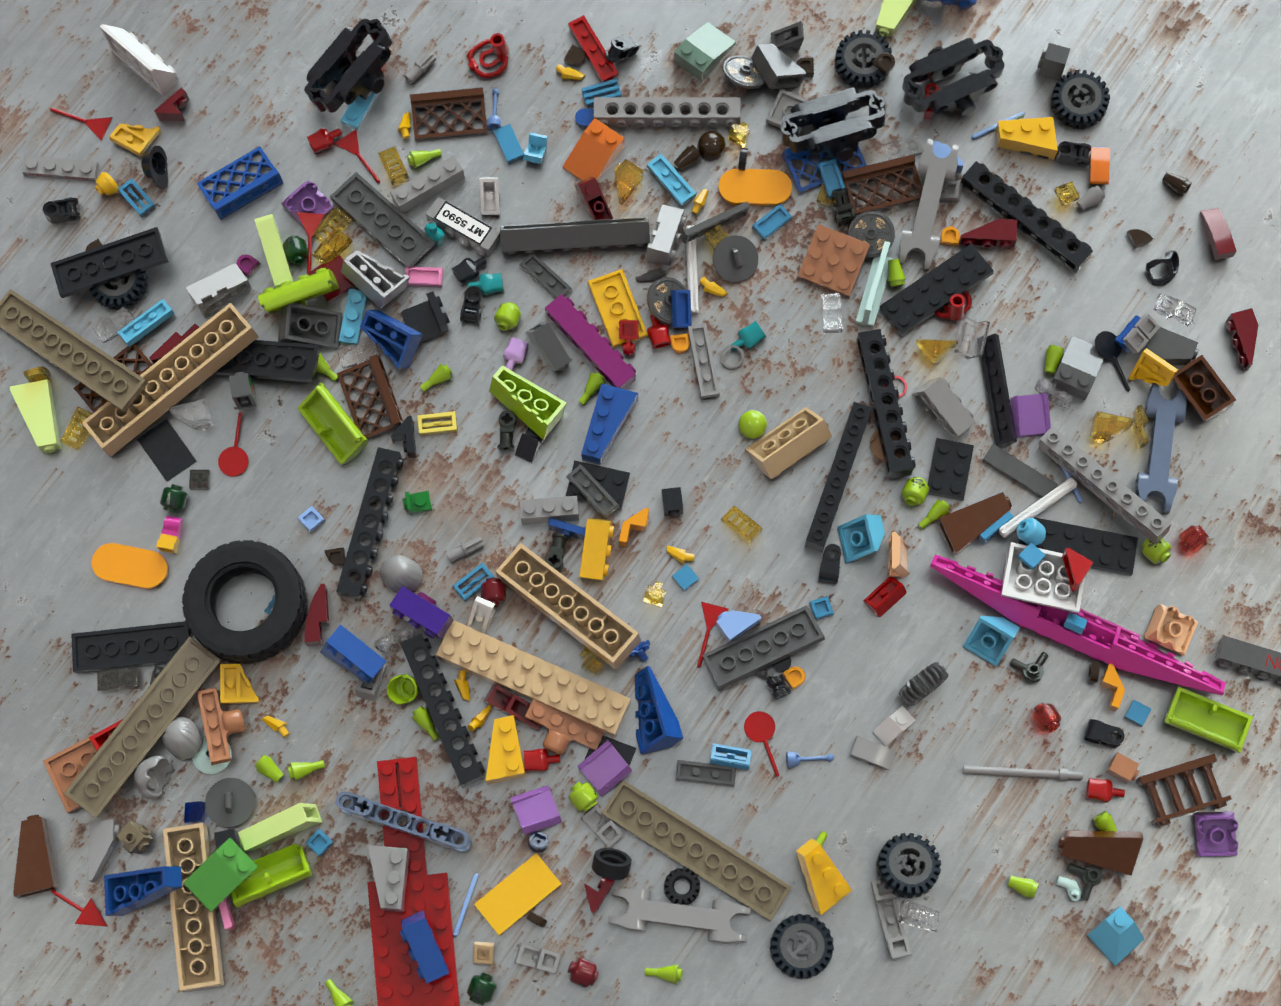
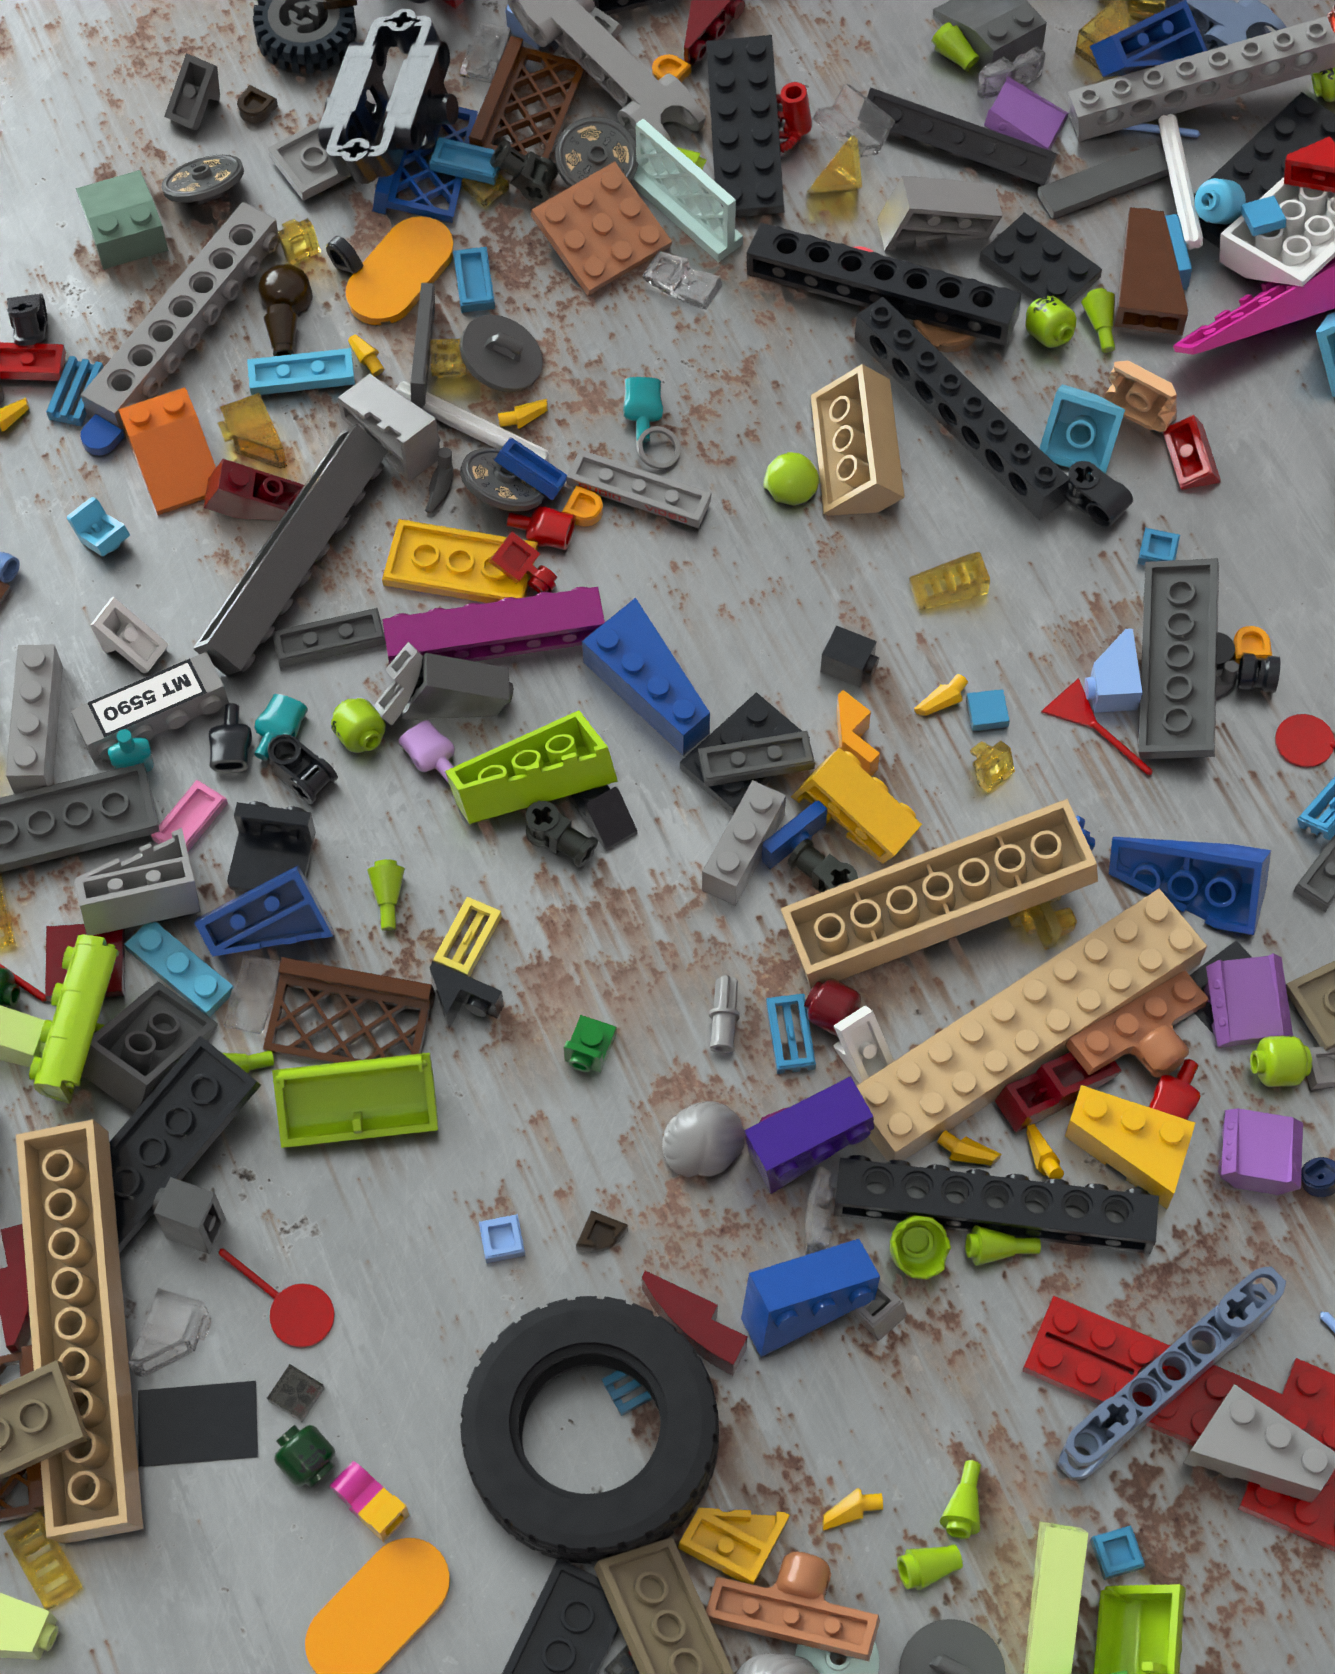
camera: 60 degrees left, 10 degrees down
clear yellow slope [312,230,353,264] -> none
black brick [336,447,404,601] -> none
dark azure tile [493,124,524,164] -> none
lime cone [579,372,606,405] -> none
dark grey slope [751,44,807,89] -> none
none -> light grey slope [373,642,423,725]
none -> blue wedge [1090,0,1208,77]

